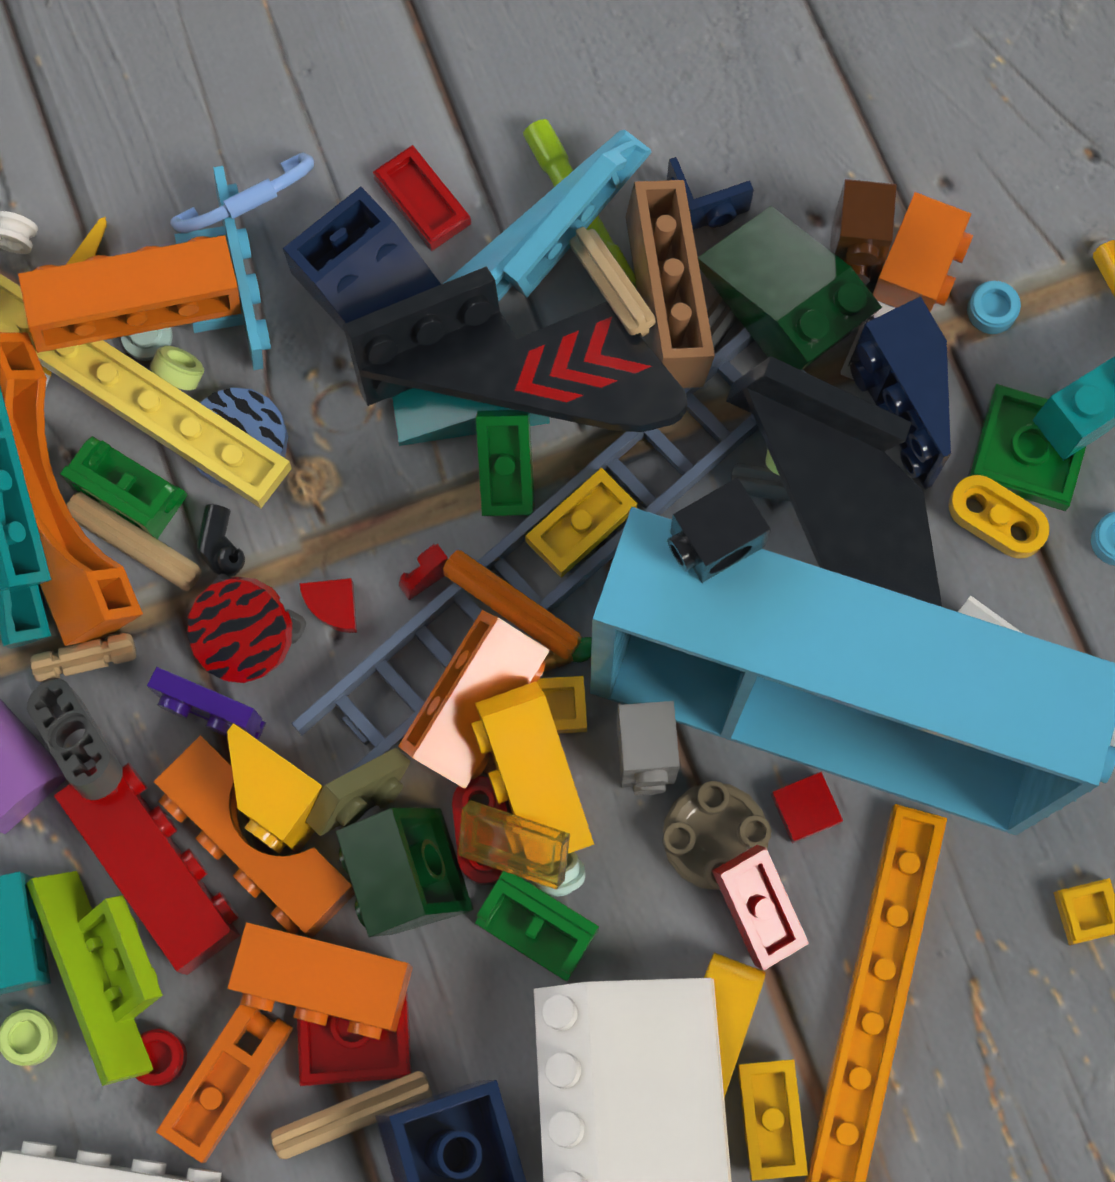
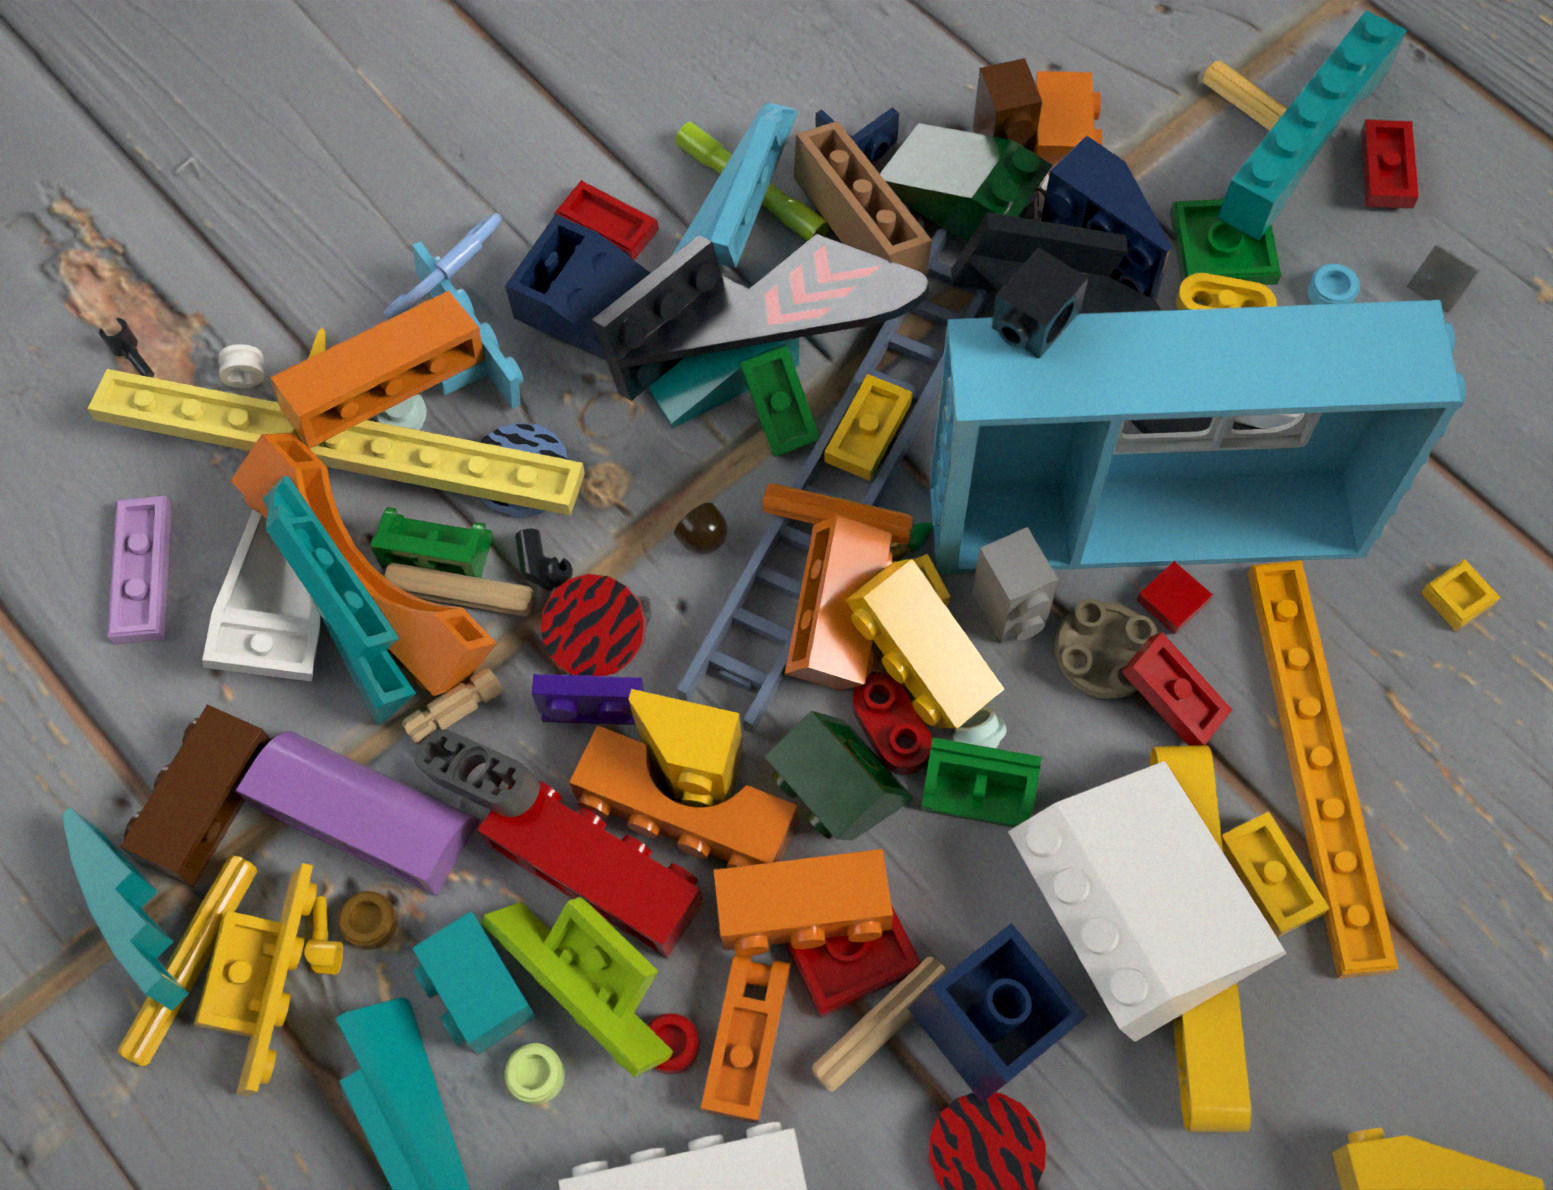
camera: 20 degrees left, 10 degrees down
yellowish green tile [150,346,204,390] -> none
red tile [299,578,357,633] -> none
olive plate [306,747,411,836] -> none
red tile [399,543,448,600] -> none
clear yellow tile [458,800,570,890] -> none
tan axle [570,227,656,337] -> none
medium azure tile [967,281,1021,334] -> none
none -> dark brown piece [674,503,727,555]

